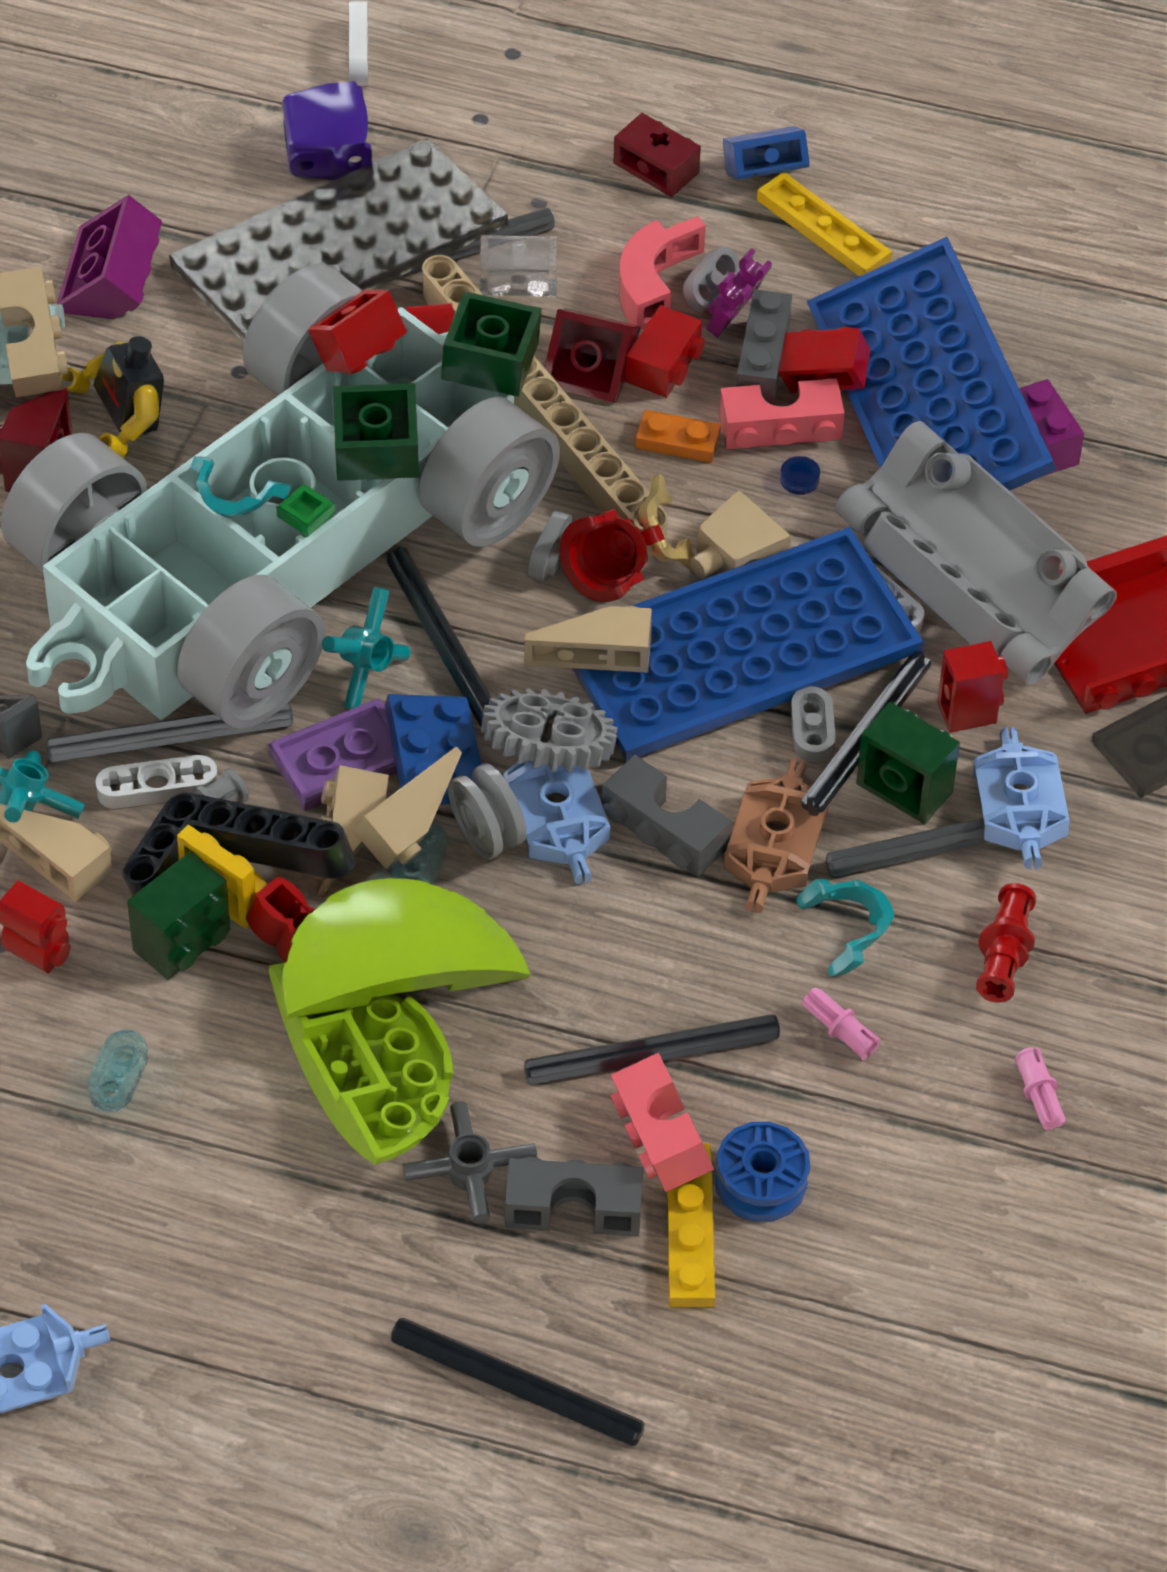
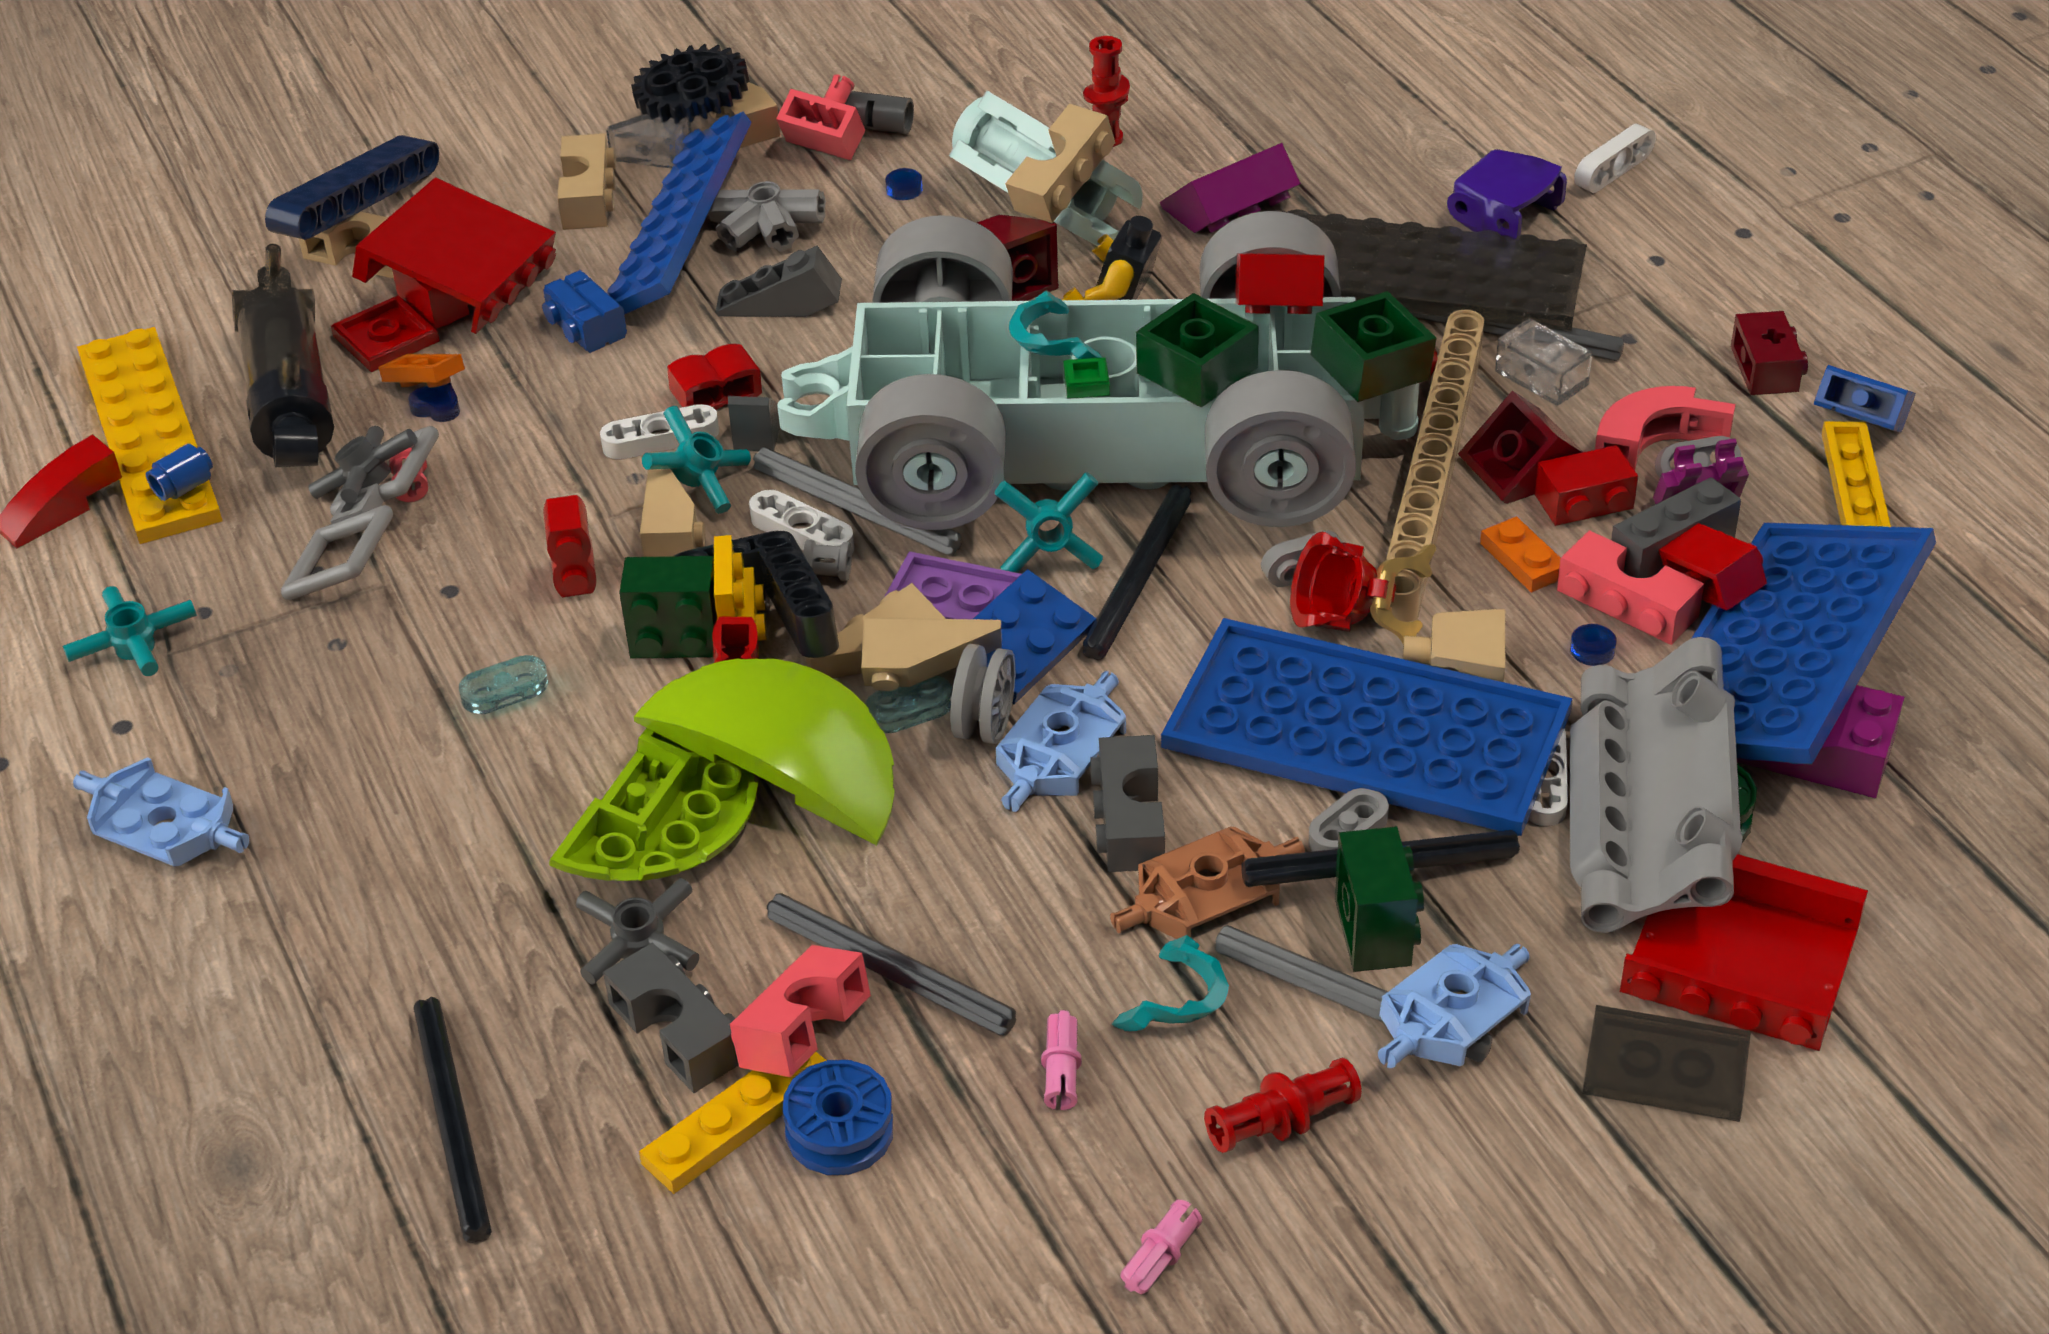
camera: 50 degrees right, 10 degrees down
light grey gear [481,688,617,772] -> none
tan slope [524,606,652,673] -> none
red brick [937,641,1008,733] -> none

